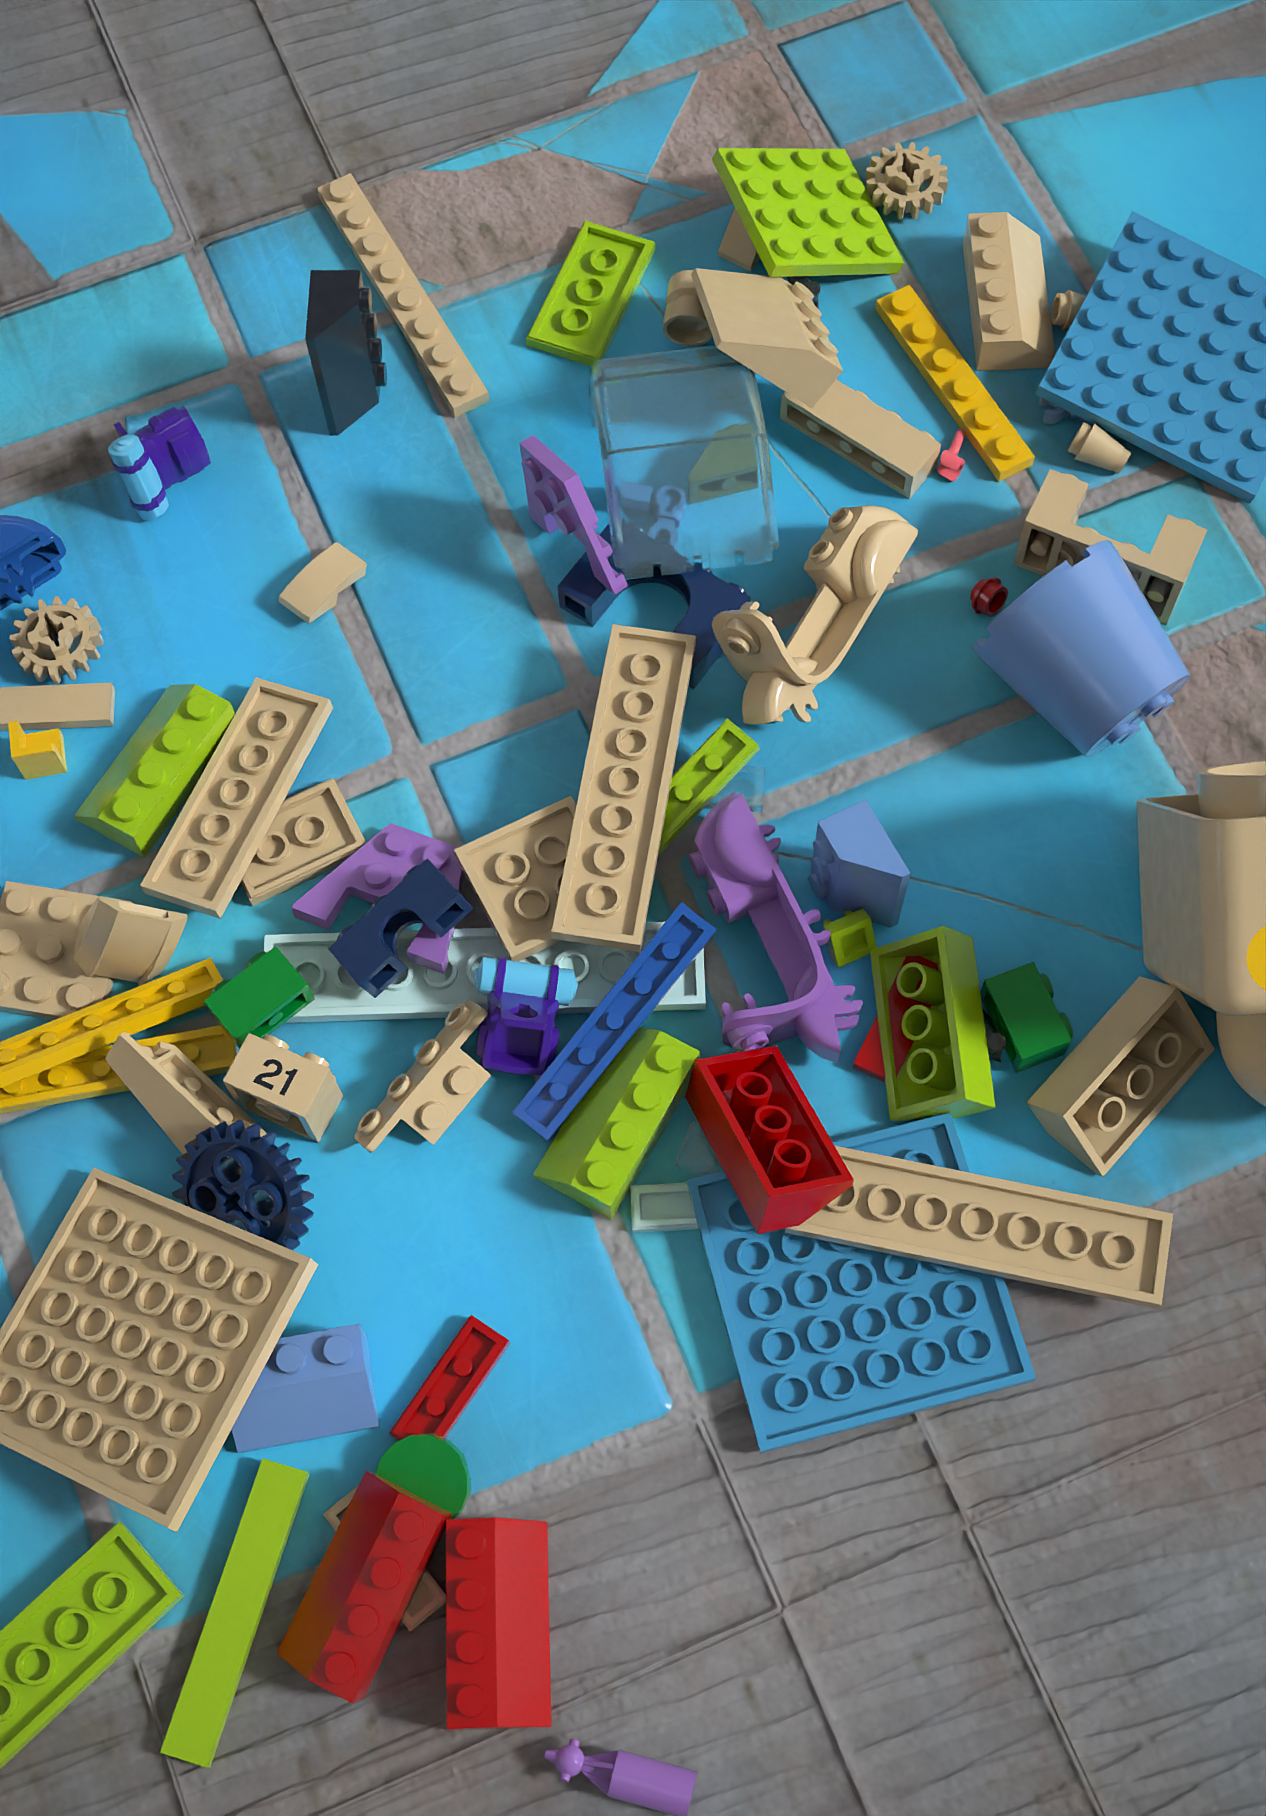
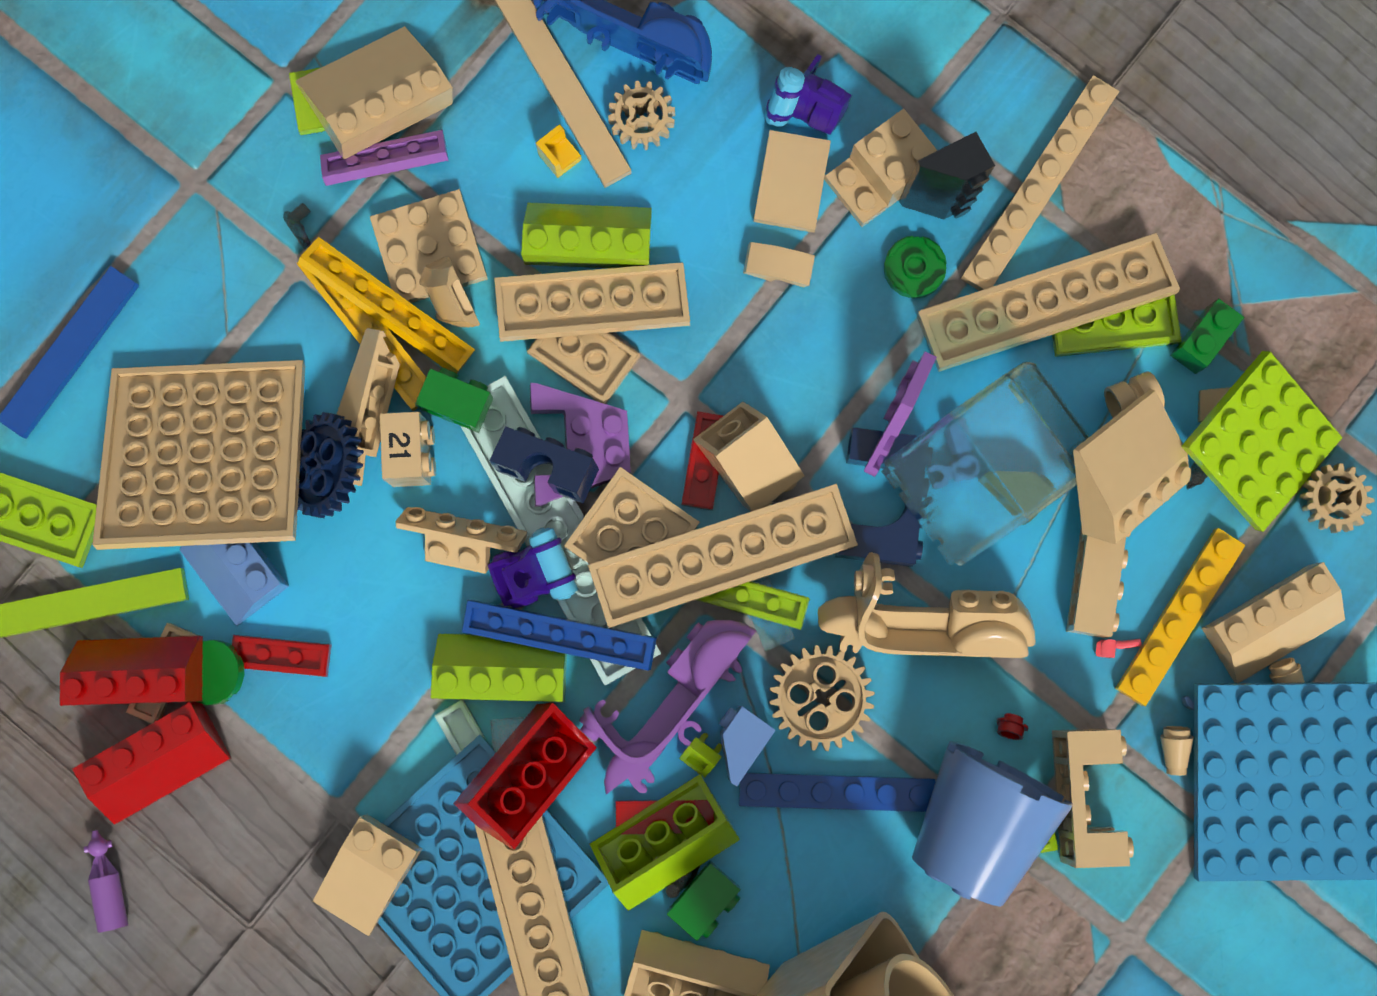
camera: 55 degrees right, 15 degrees up
none -> tan slope [313,814,423,936]
none -> red tile [681,411,723,511]
none -> tan slope [693,402,805,512]
none -> blue plate [739,773,935,812]
none -> tan tile [753,130,831,233]
none -> tan gear [769,645,875,751]
none -> tan bracket [824,108,938,227]
none -> green tile [883,236,947,299]
none -> tan plate [917,233,1180,372]
none -> green brick [1170,298,1245,374]

